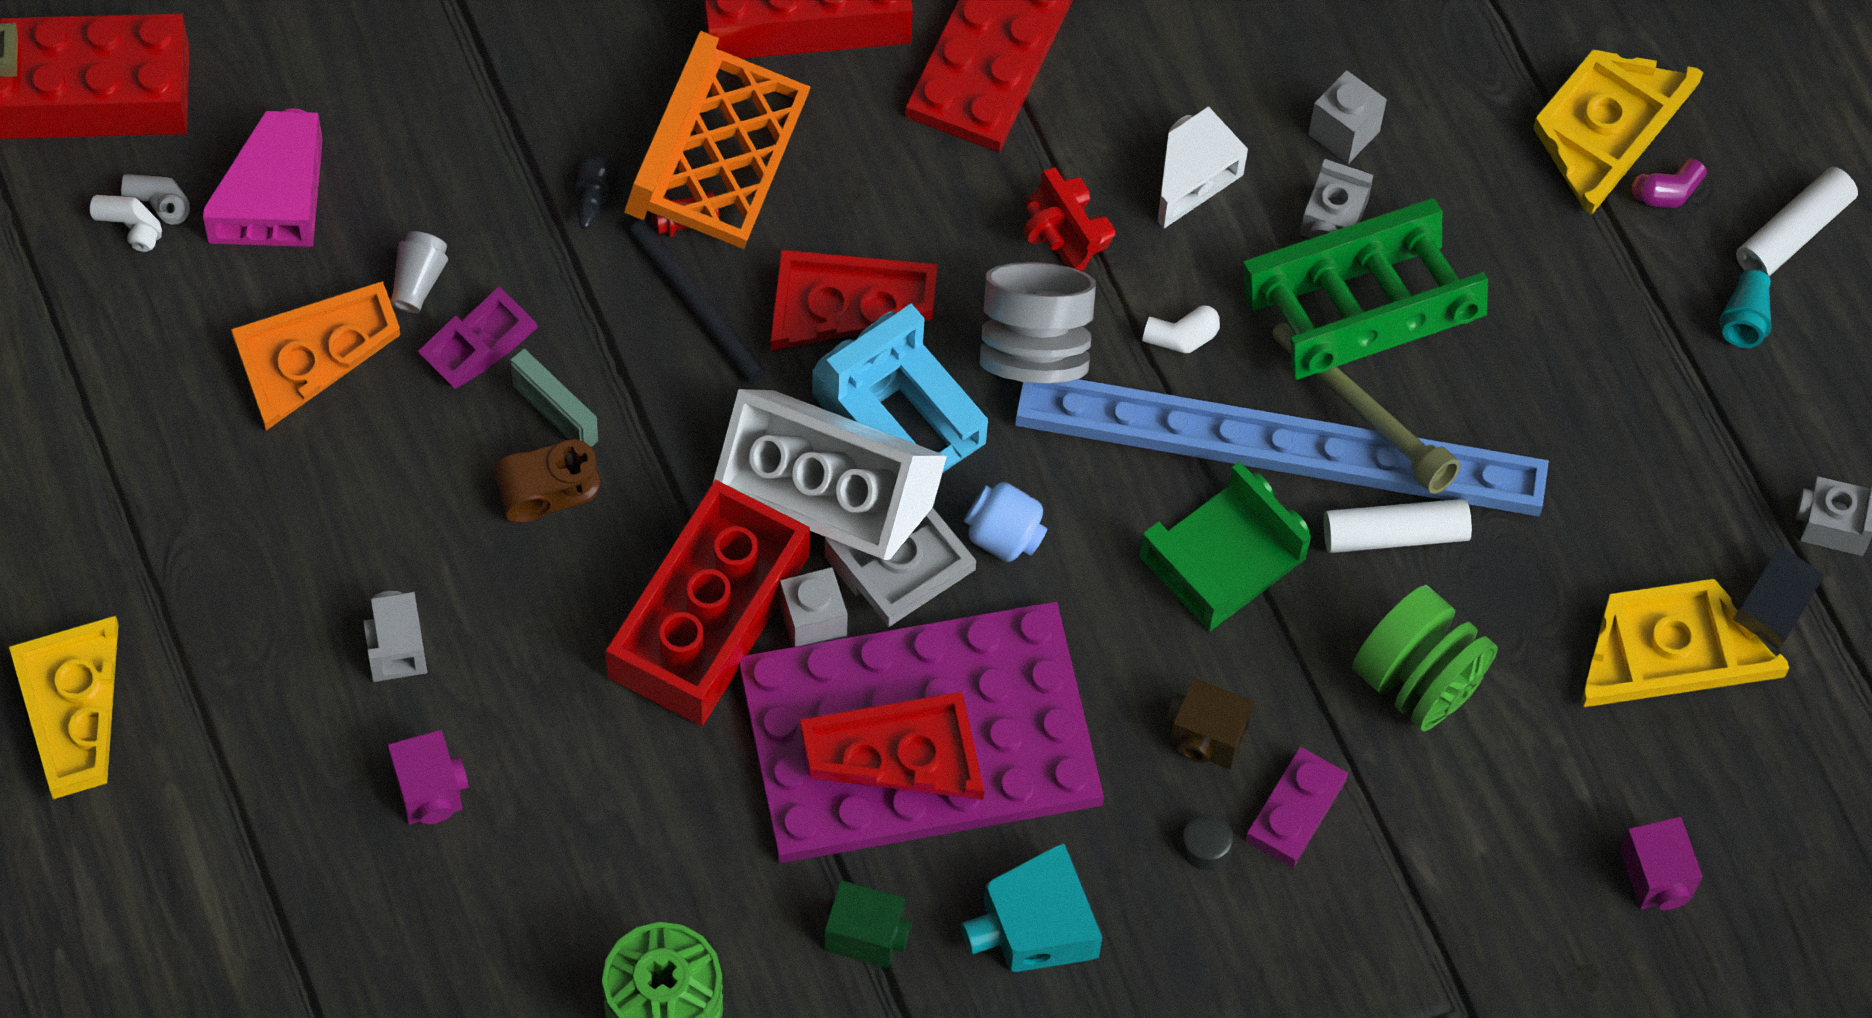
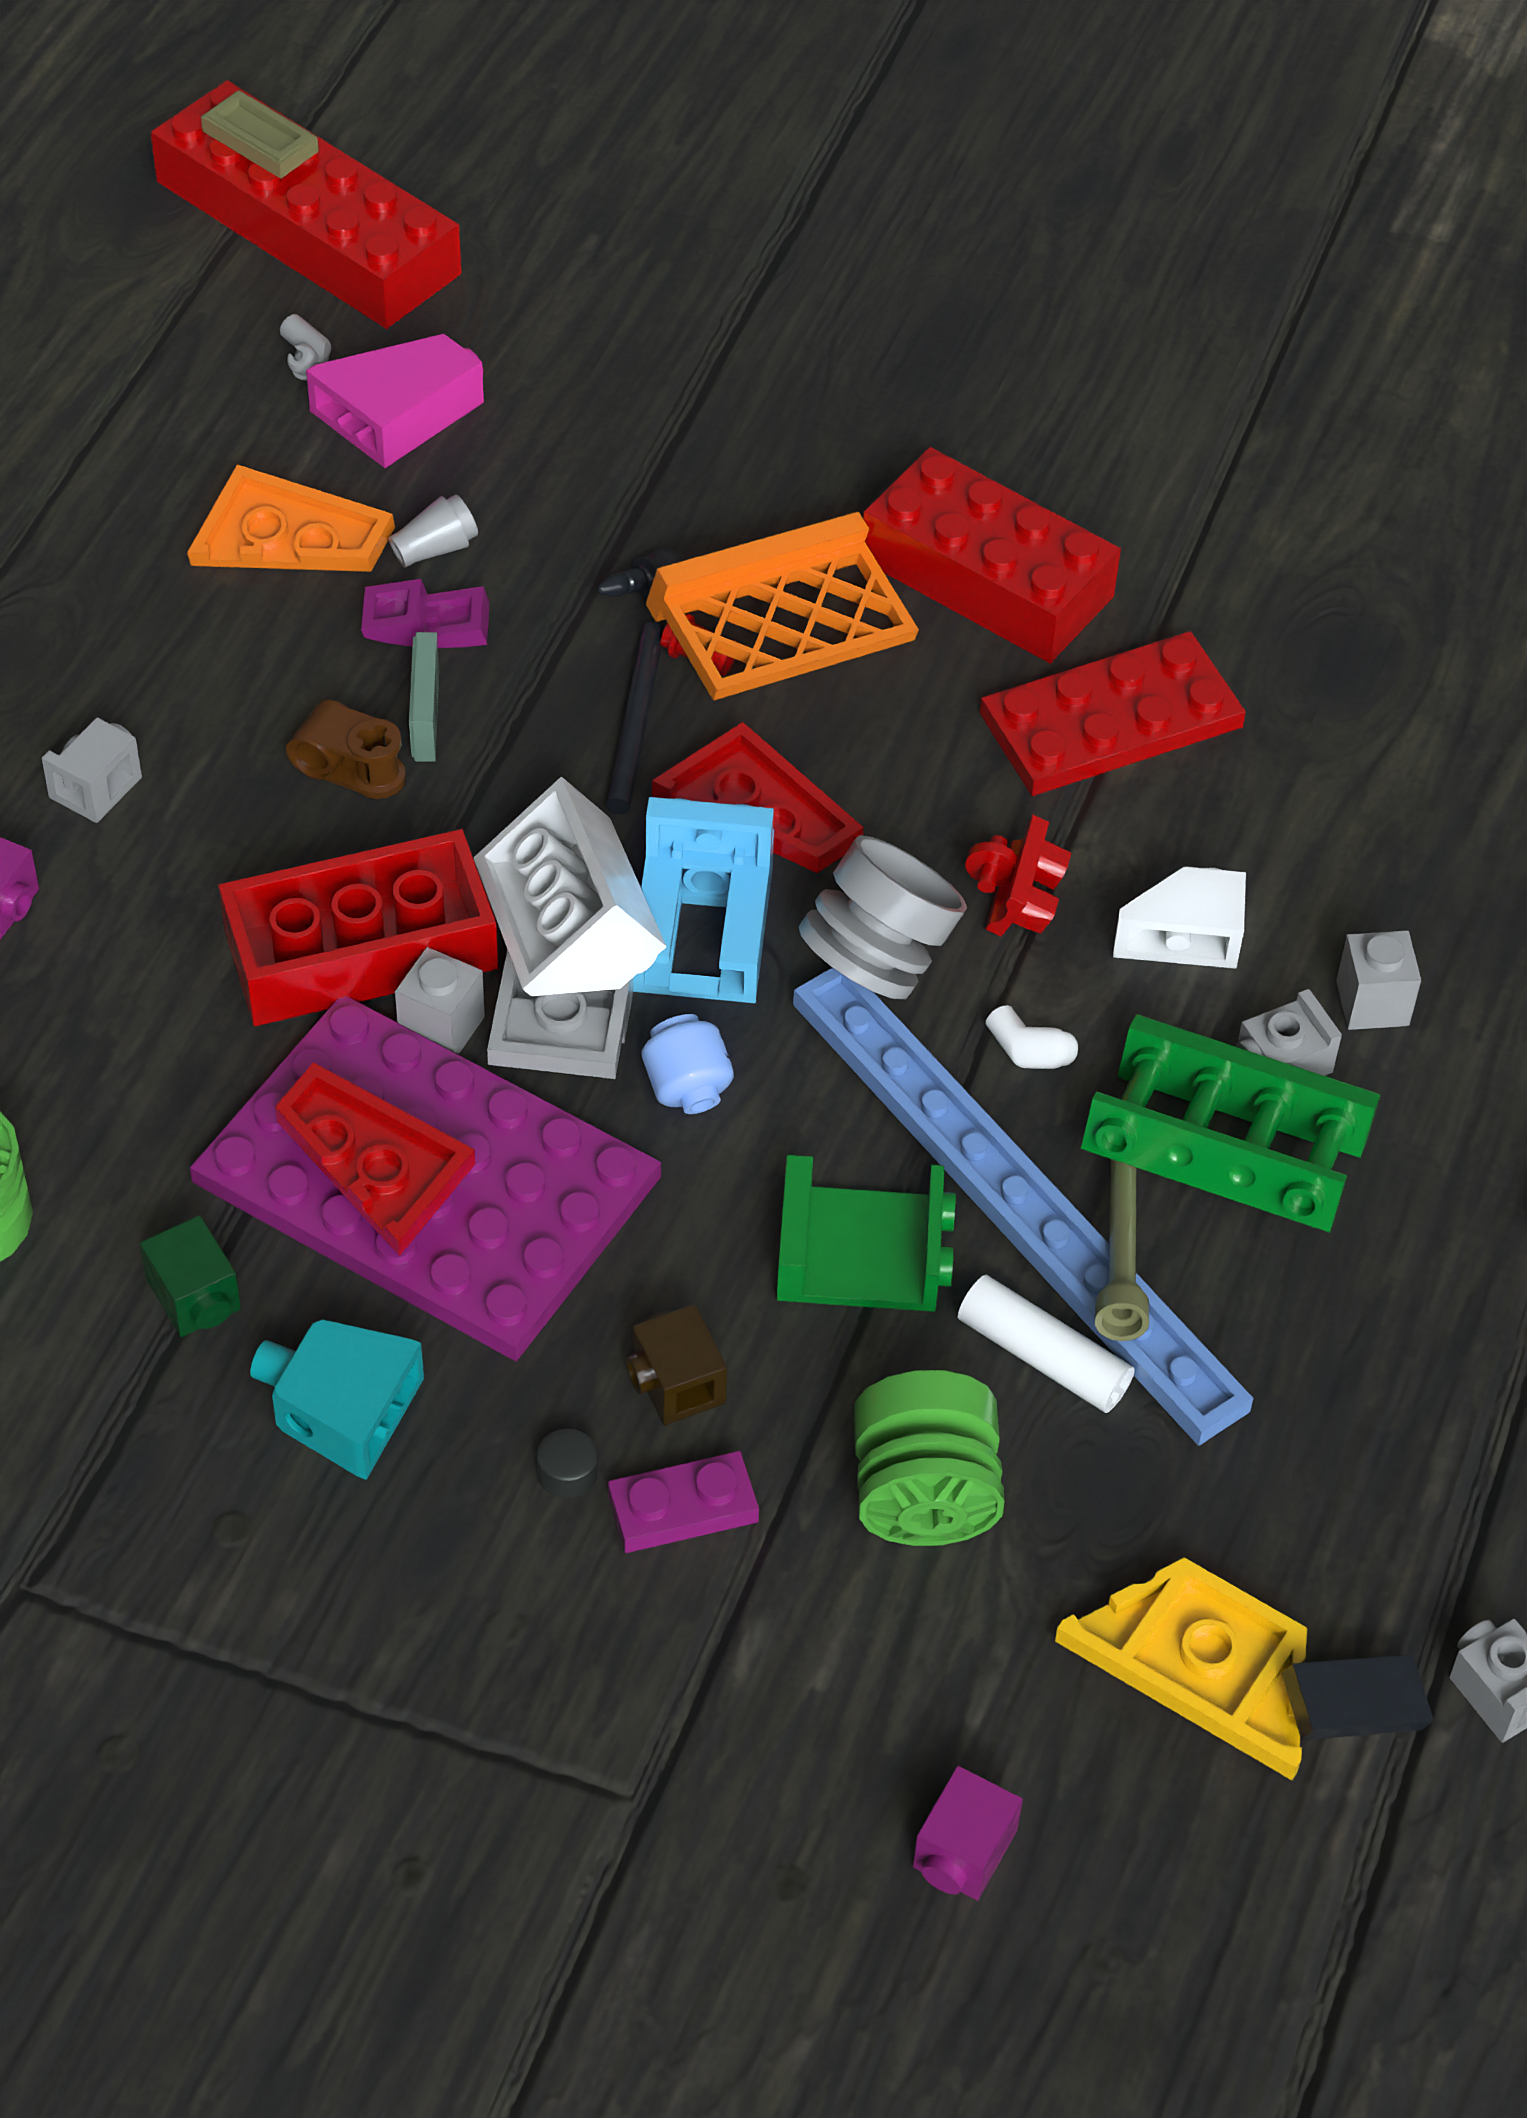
camera: 45 degrees right, 10 degrees down
white arm [90,195,162,252] -> none

